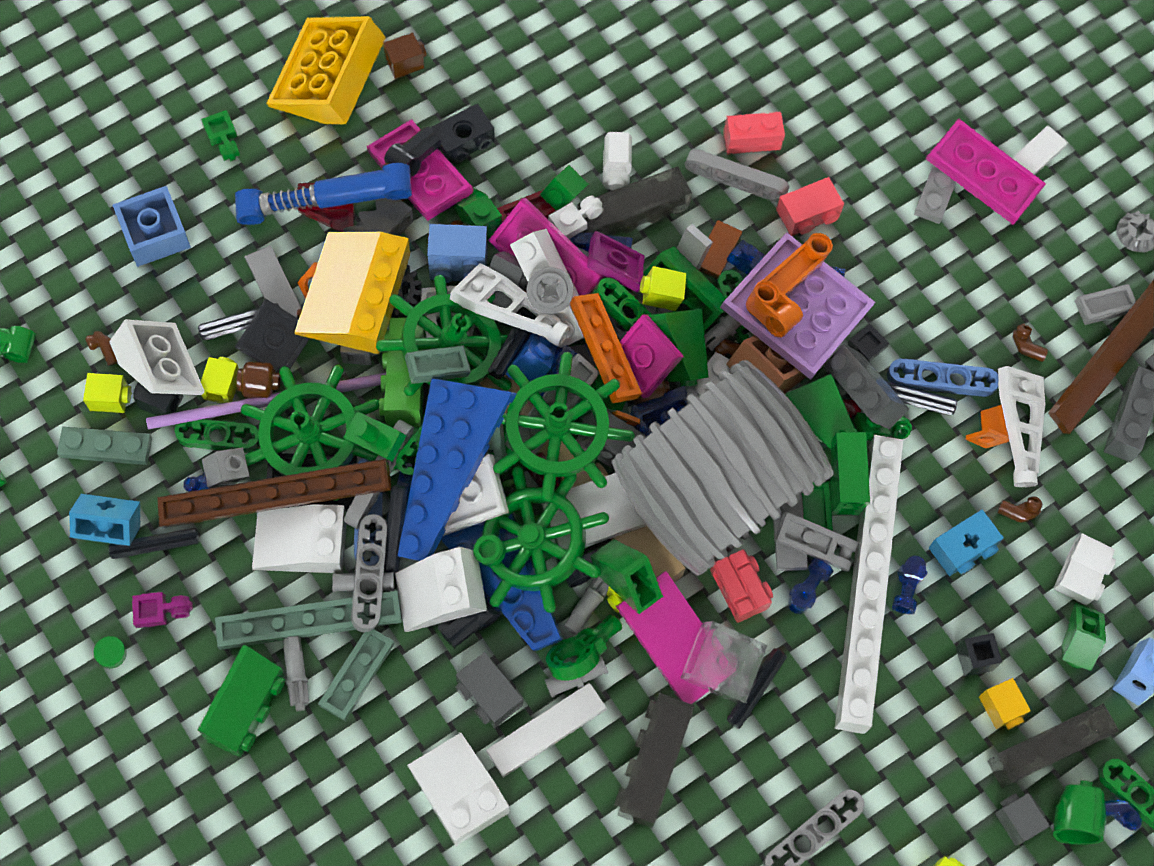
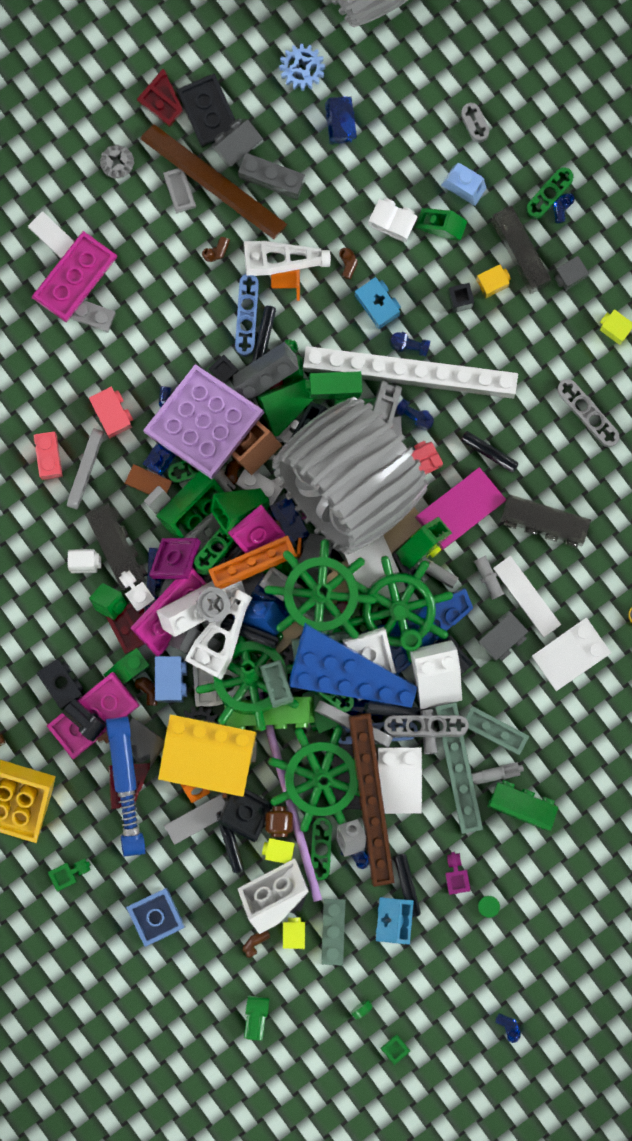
camera: 85 degrees left, 15 degrees up
green tile [343,411,407,462] -> none
green pin [546,614,622,681] -> none
neon yellow brick [640,266,686,311] -> none
clear brick [680,621,768,703] -> none
orange piece [746,233,833,338] -> none
green helmet [1053,780,1107,845] -> none

